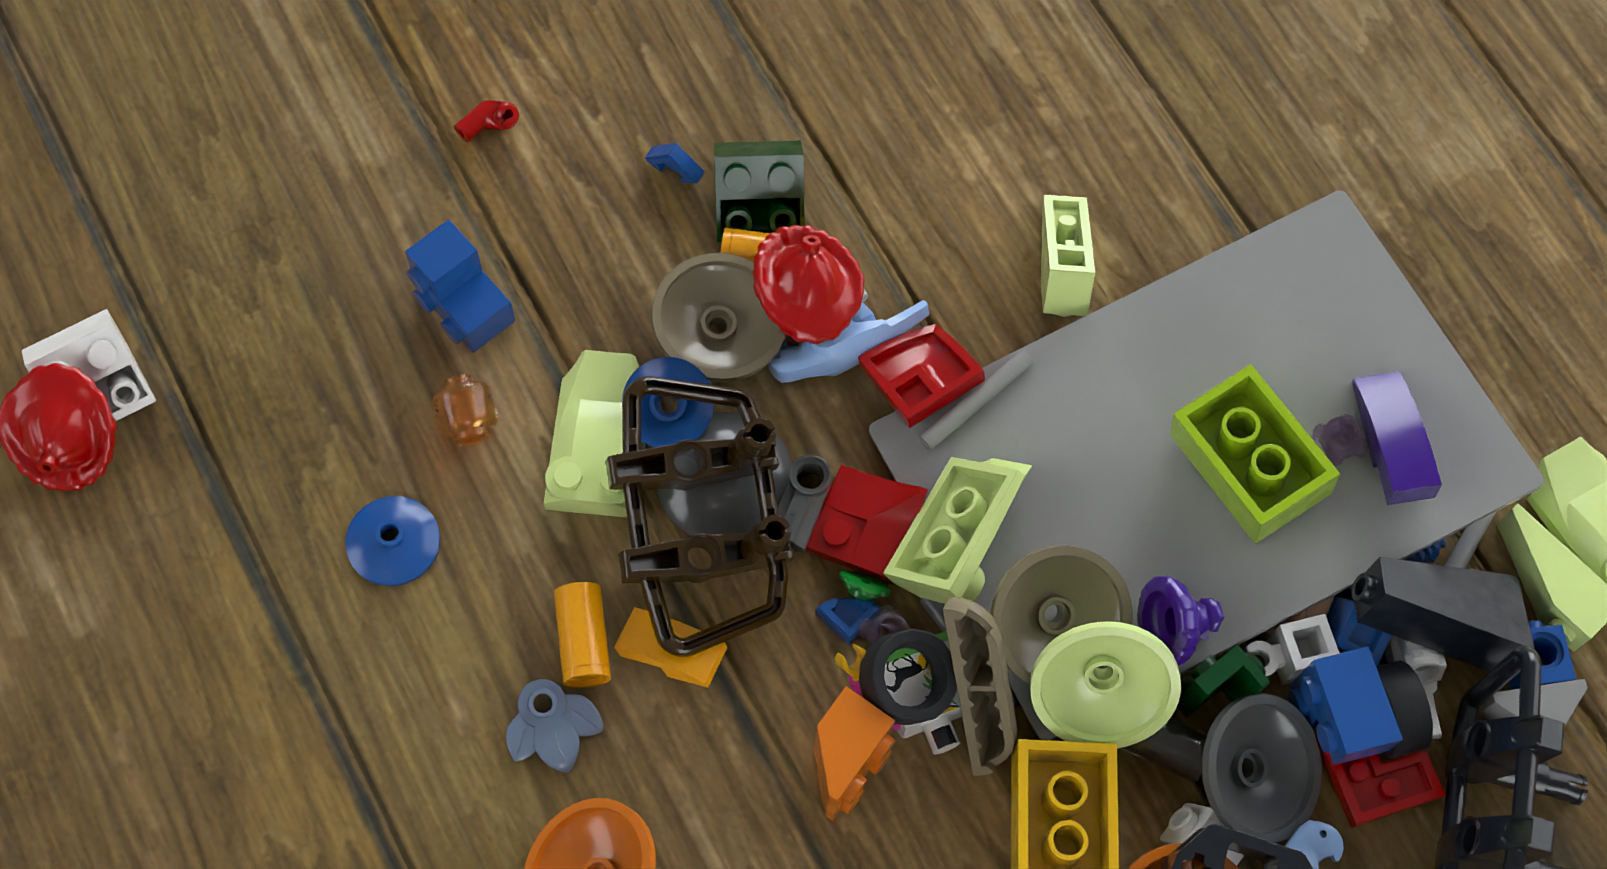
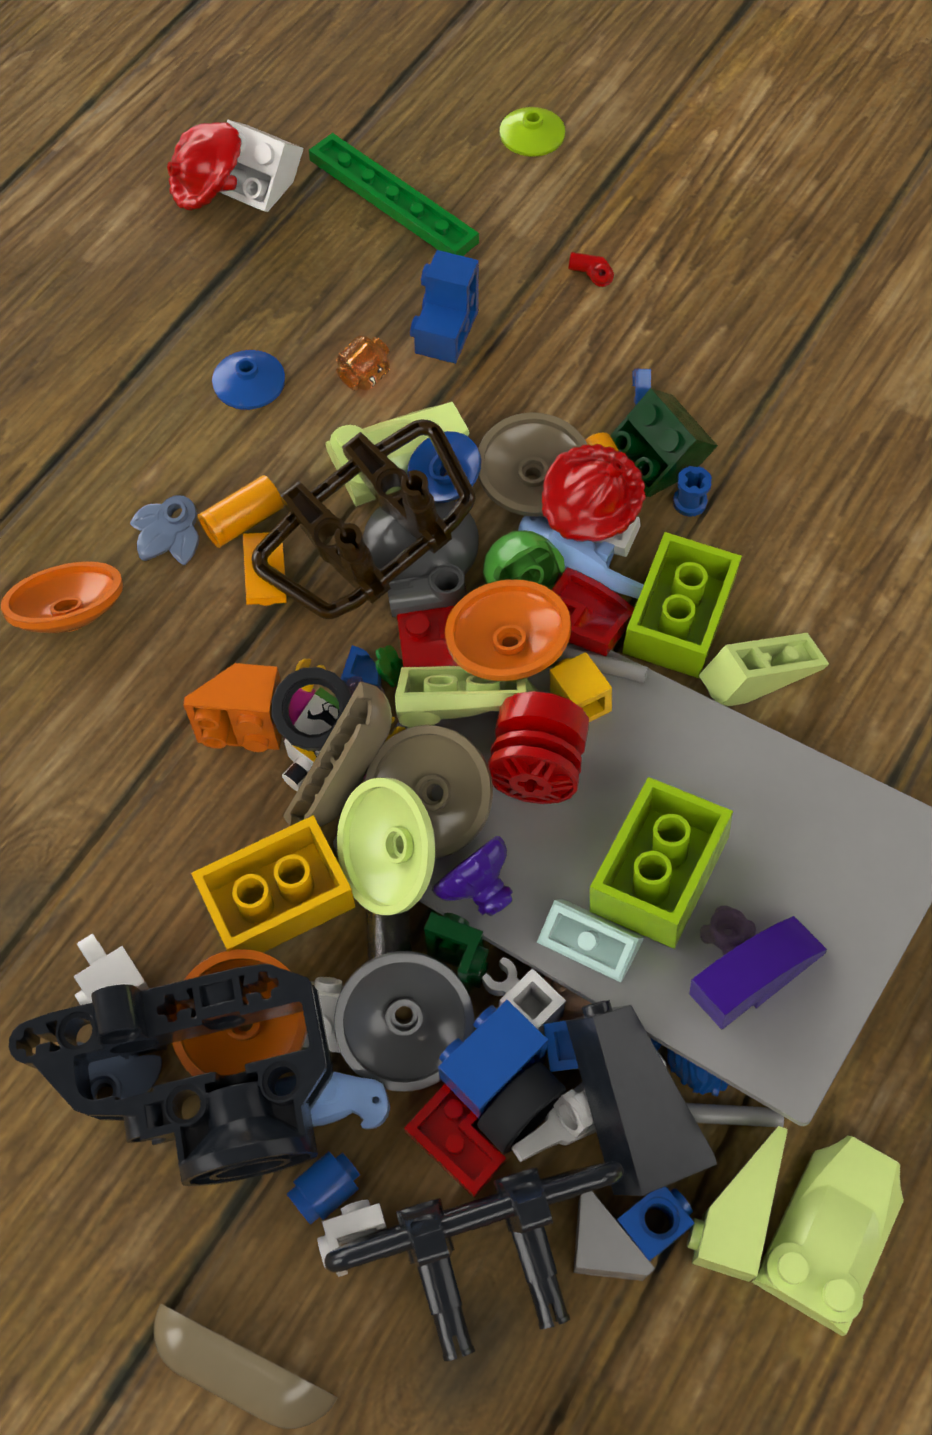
camera: 65 degrees right, 5 degrees down
none -> green plate [309,133,479,256]
none -> orange dish [445,579,571,681]
none -> bright green cylinder [483,530,565,590]
none -> red wheel [487,691,589,804]
none -> lime dish [500,107,565,157]
none -> light aqua slope [537,899,644,982]
none -> yellow brick [549,652,612,722]
none -> lime brick [622,532,742,679]
none -> blue bush [673,466,712,517]

